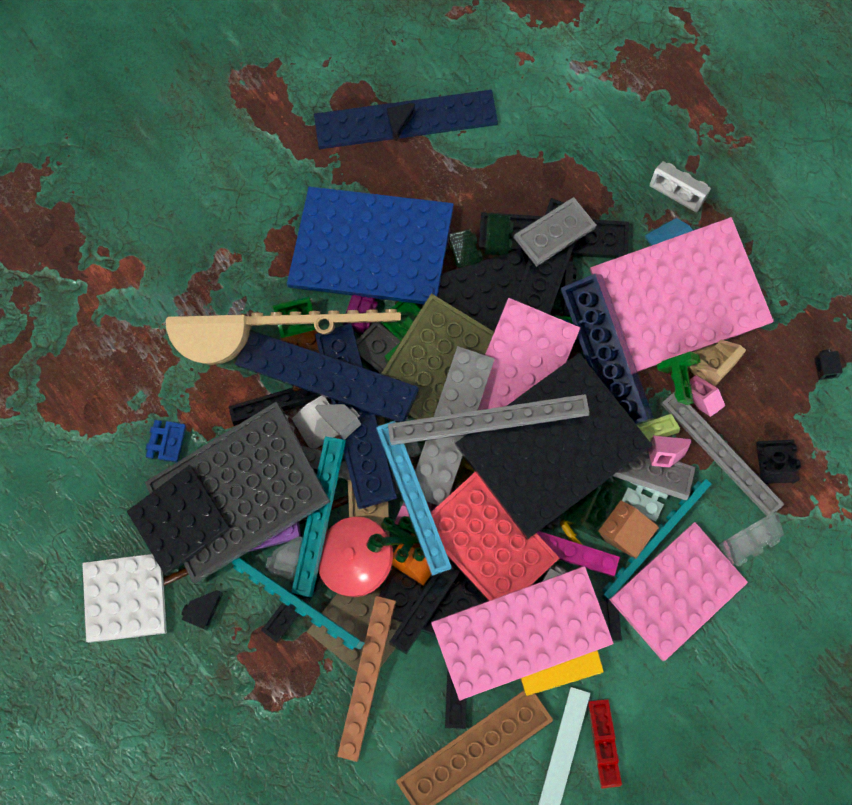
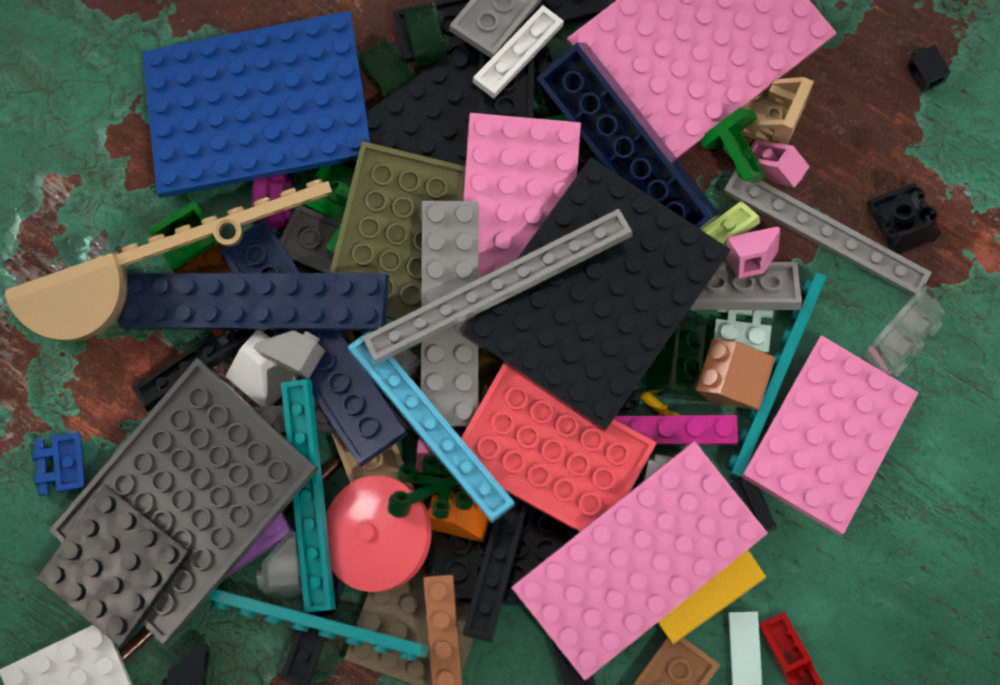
camera: 15 degrees left, 0 degrees up
none -> white plate [473,5,564,99]

